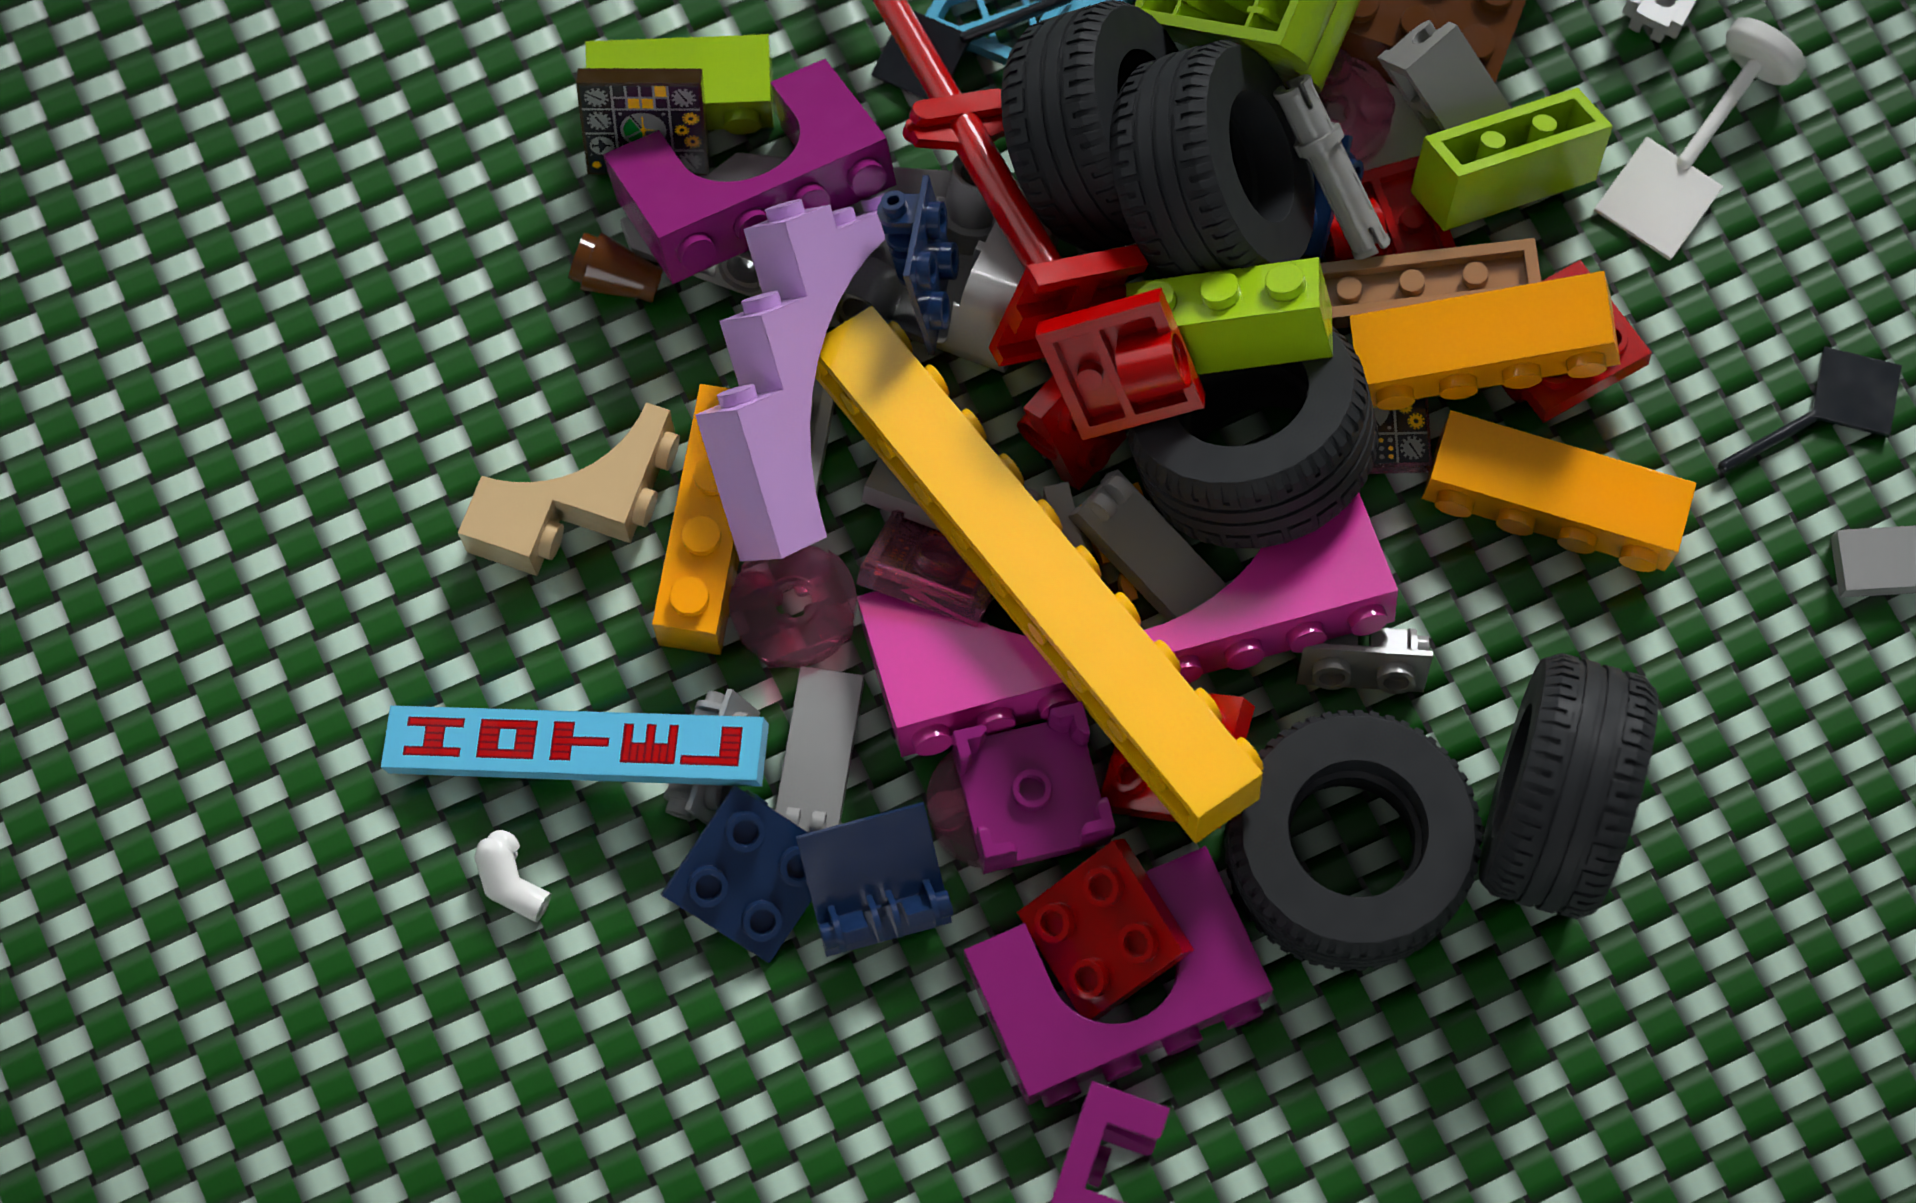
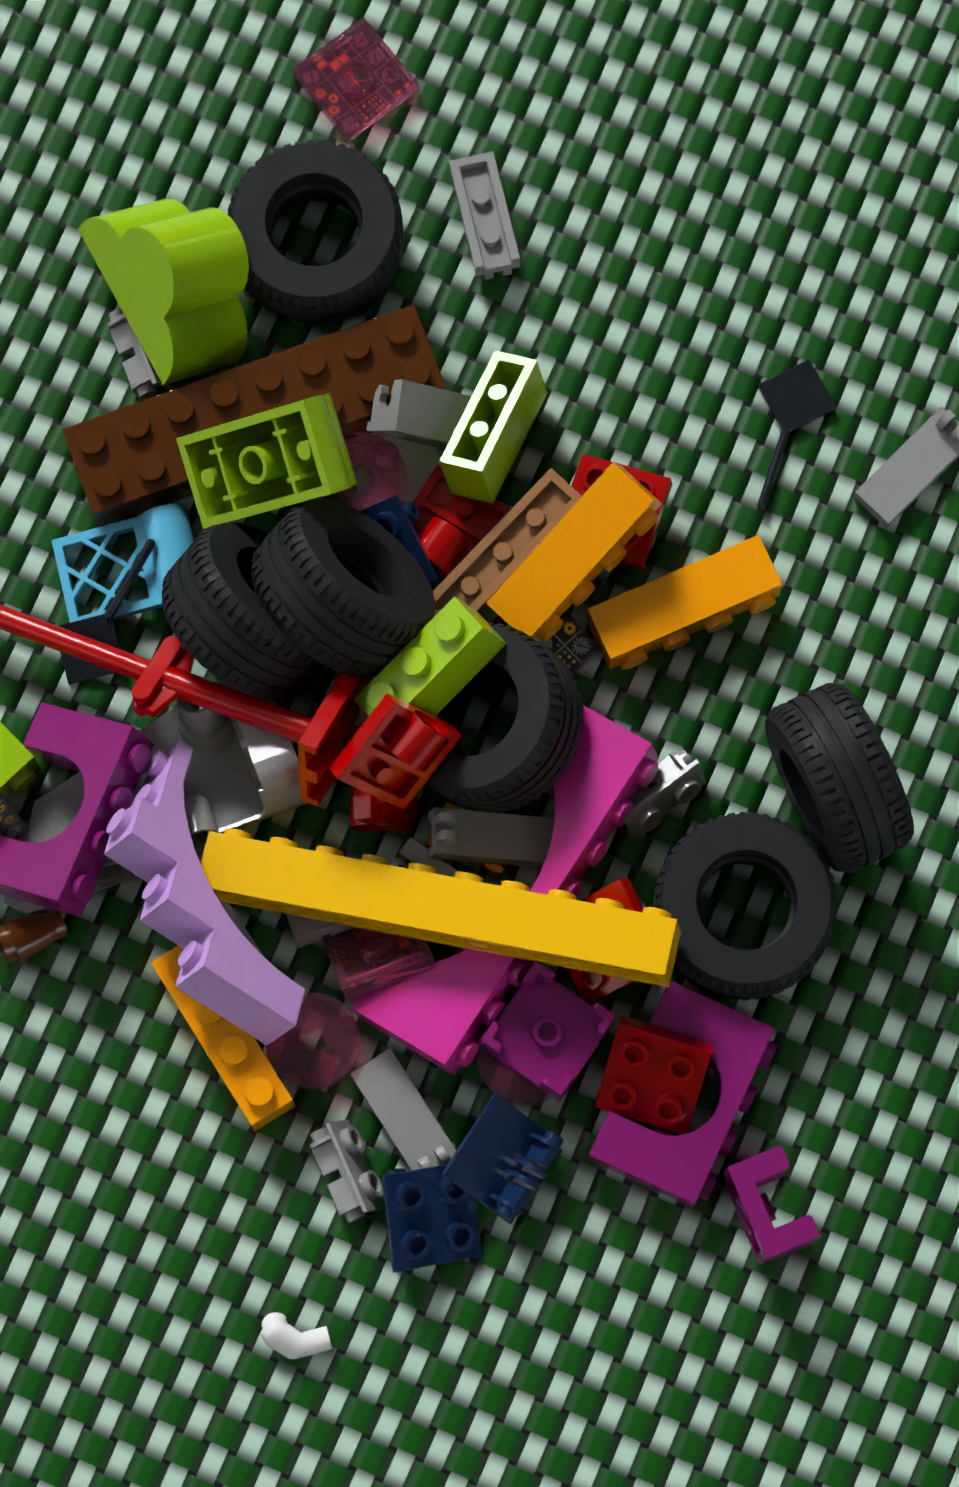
camera: 40 degrees left, 5 degrees up
medium azure tile [381,705,769,787] -> none
tan arch [458,402,680,576] -> none
dark blue hinge [877,175,959,355] -> none
light grey pin [1273,74,1391,260] -> none
white piece [1594,17,1806,261] -> none

